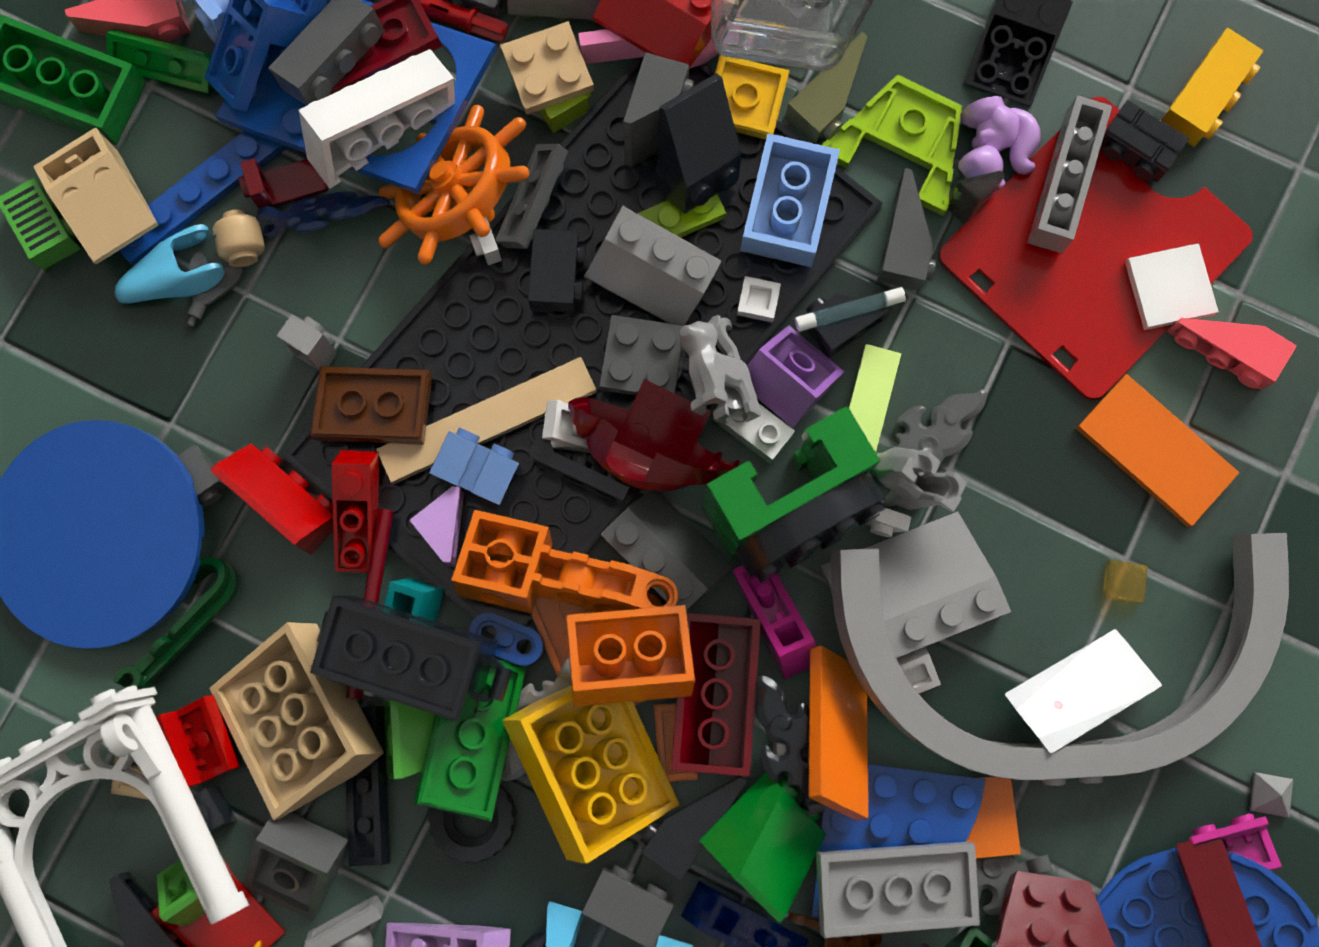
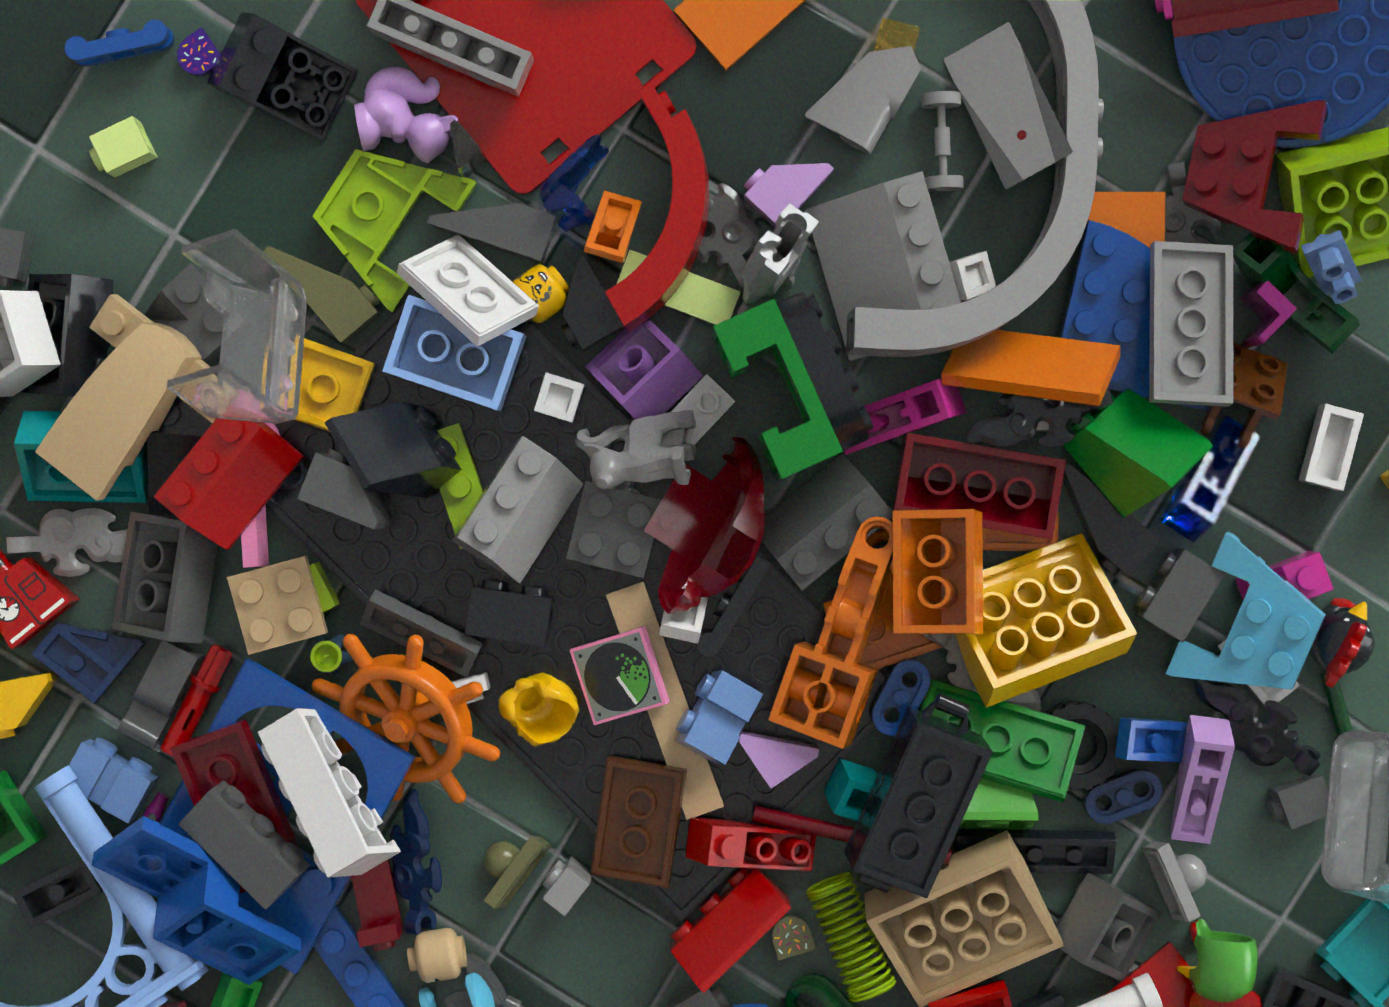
camera: 85 degrees left, 10 degrees up
clear light blue bar [795,287,906,332] -> none
white plate [865,508,911,537] -> none
none -> lime piece [310,634,353,675]
none -> white tile [397,234,539,347]
none -> olive tile [484,836,551,909]
none -> yellow hair [498,672,579,747]
none -> yellow head [512,264,569,323]
none -> clear blue hair [539,134,609,232]
none -> tile [570,626,670,725]
none -> orange slope [584,190,642,263]
none -> red arch [605,83,710,332]
none -> lavender slope [744,163,834,228]
none -> olive tile [771,914,816,961]
none -> light grey panel [805,46,921,154]
none -> lime piece [805,872,897,1002]
none -> light grey wheel [921,91,964,192]
none -> dark blue plate [1083,769,1163,824]
none -> blue plate [1115,718,1187,762]

